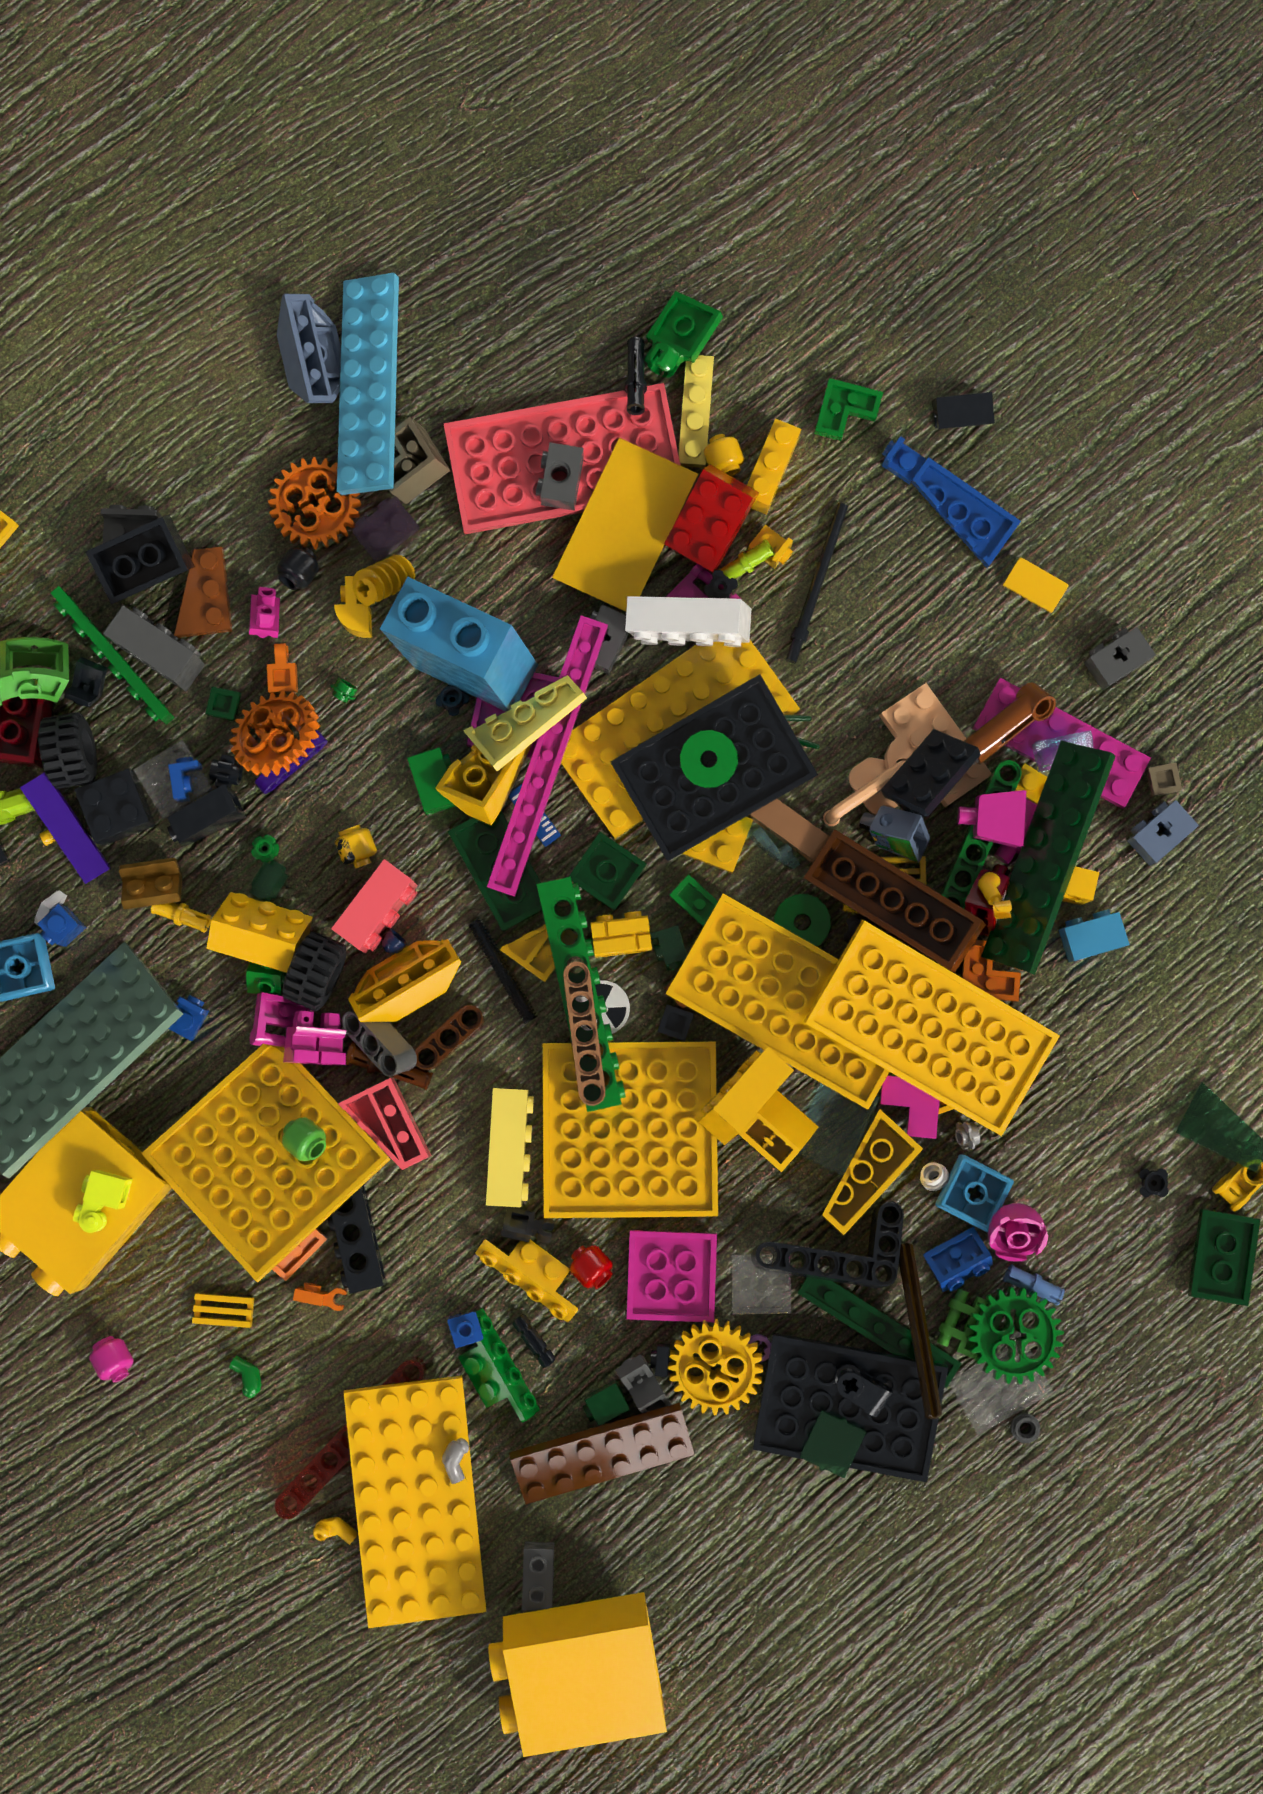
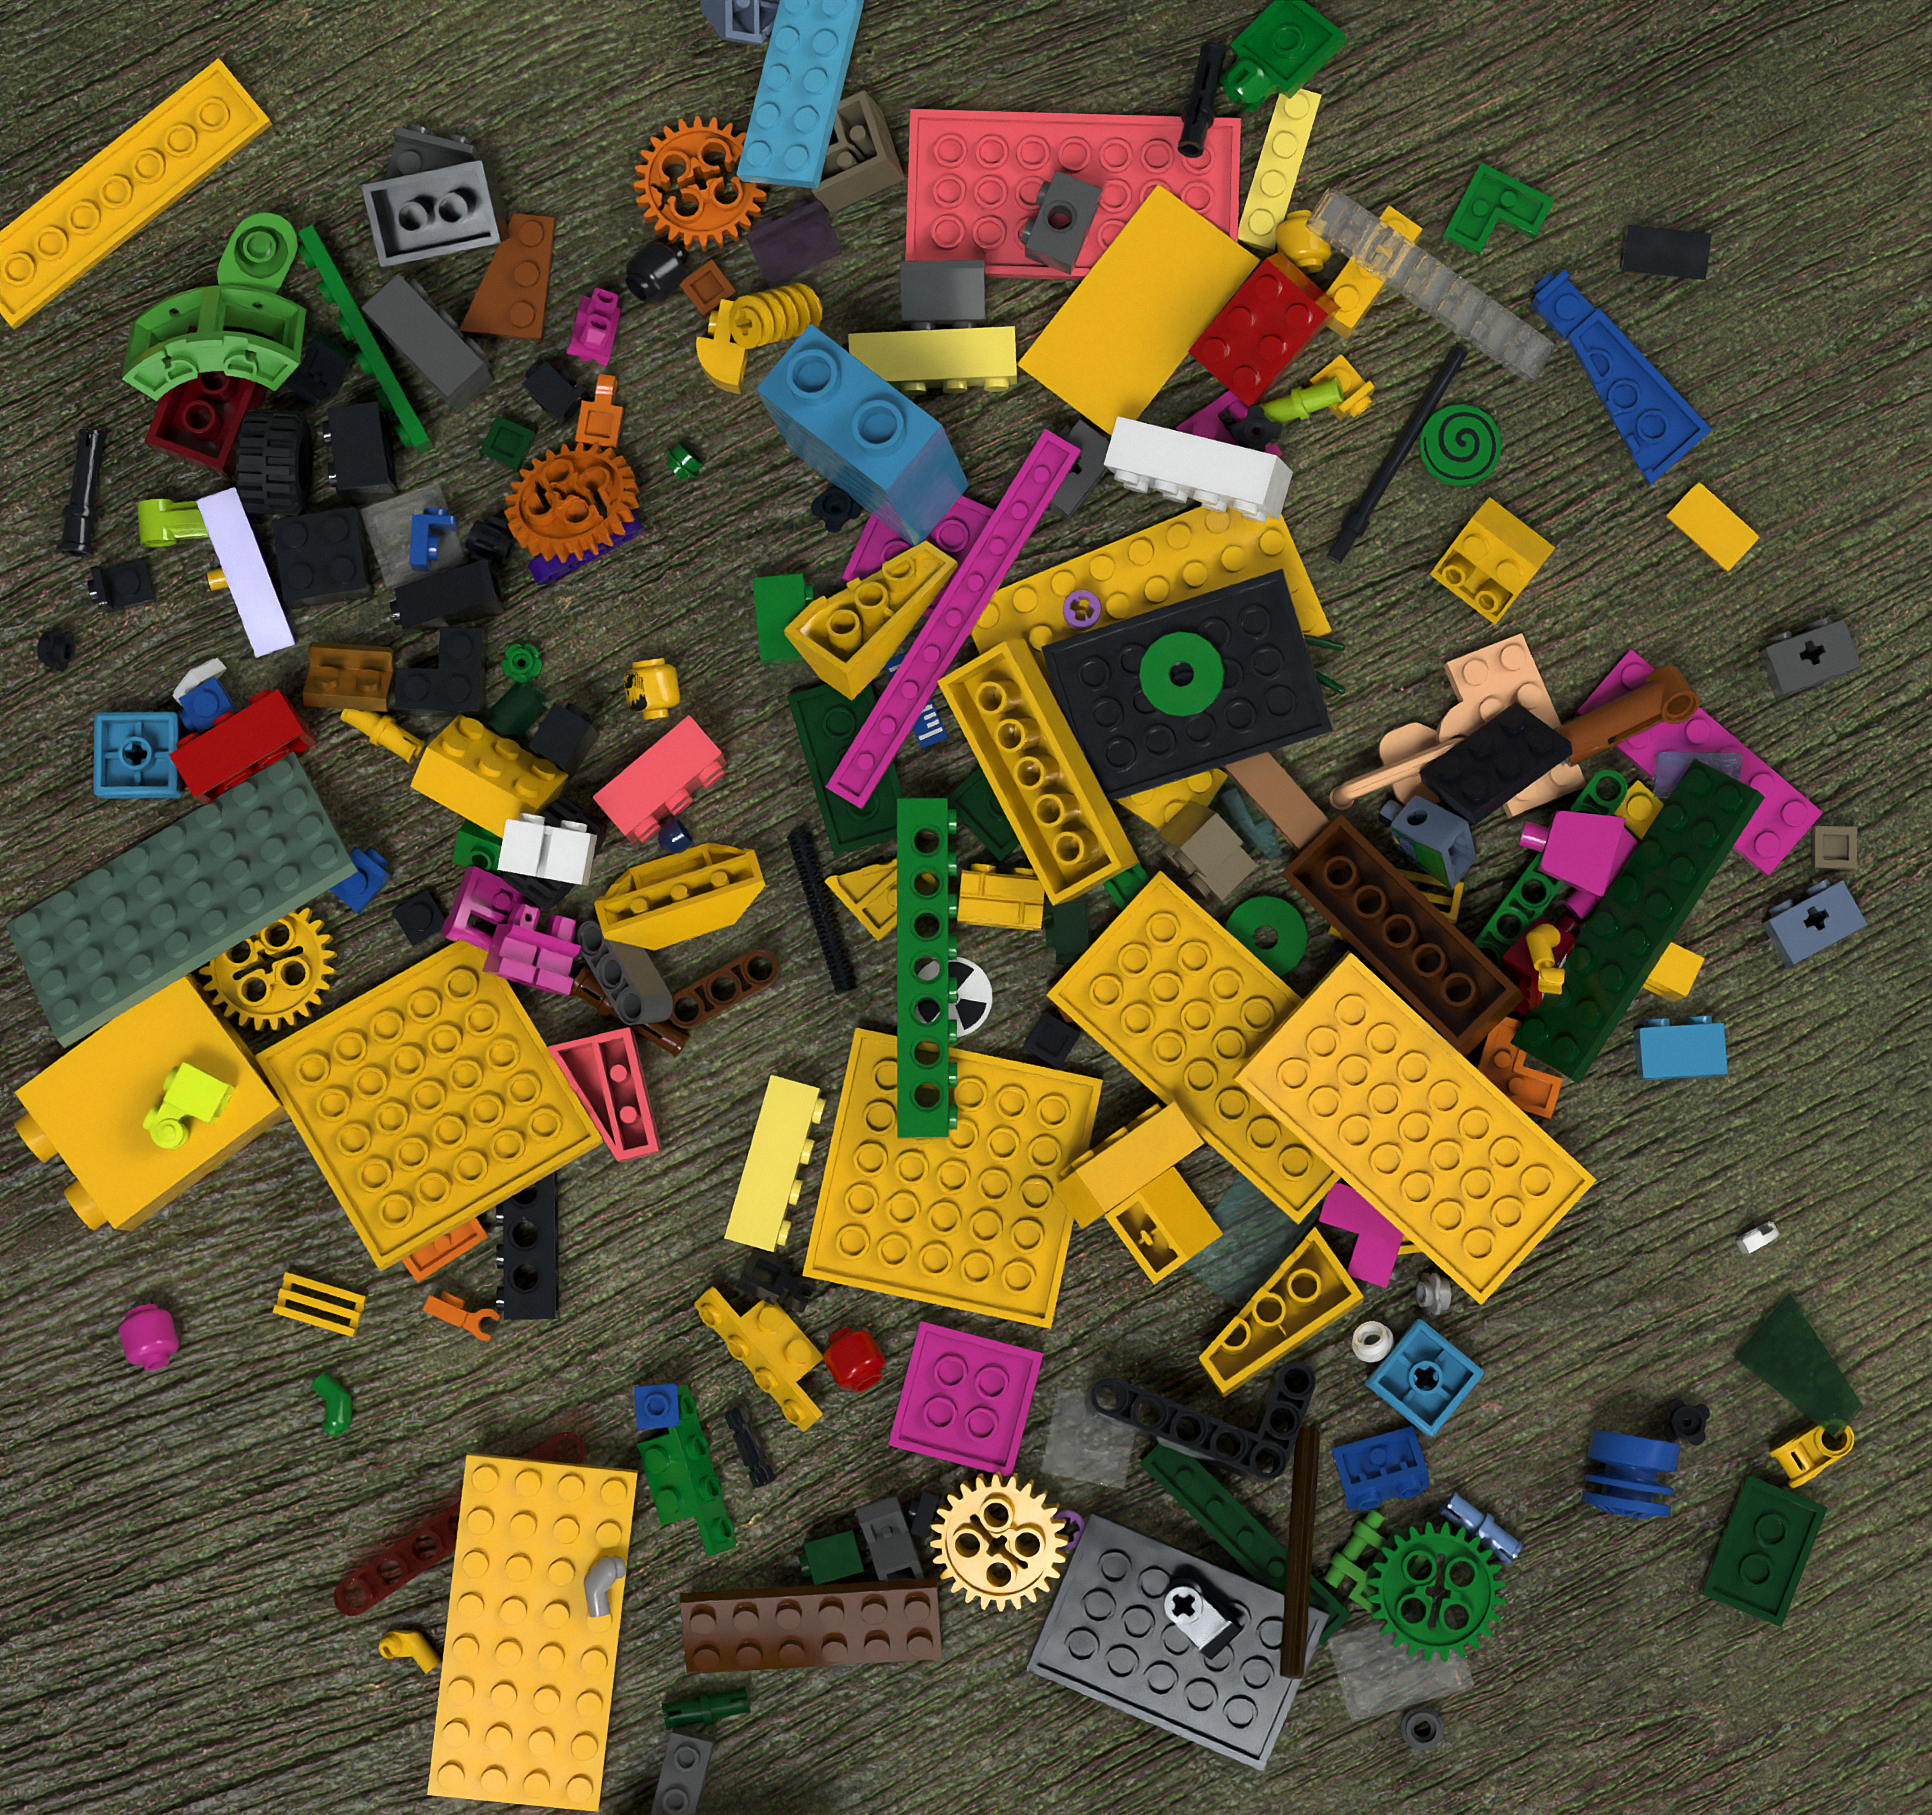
camera: 20 degrees right, 0 degrees up
bright green head [282,1117,326,1161] -> none
light yellow wing [463,675,587,771] -> none
medium nougat beam [563,961,605,1106] -> none
clear green piece [800,1410,866,1478] -> none
dark pink cylinder [988,1203,1048,1261] -> none
none -> red brick [169,689,317,805]
none -> yellow gear [199,907,337,1031]
none -> bright green piece [217,212,298,307]
none -> black brick [322,402,400,506]
none -> black plate [391,890,446,948]
none -> black brick [395,627,488,718]
none -> white piece [497,813,597,886]
none -> black brick [522,359,591,427]
none -> black brick [528,702,599,778]
none -> dark green pin [661,1686,751,1730]
none -> dark orange plate [680,259,737,319]
none -> light yellow brick [848,326,1017,395]
none -> dark grey slope [900,260,985,331]
none -> yellow brick [937,639,1140,906]
none -> medium lavender bush [1063,590,1101,631]
none -> dark tan brick [1156,800,1258,901]
none -> clear beam [1305,188,1556,383]
none -> green tile [1419,404,1502,488]
none -> yellow slope [1430,497,1555,625]
none -> blue wheel [1580,1429,1681,1519]
none -> white tile [1735,1220,1780,1254]

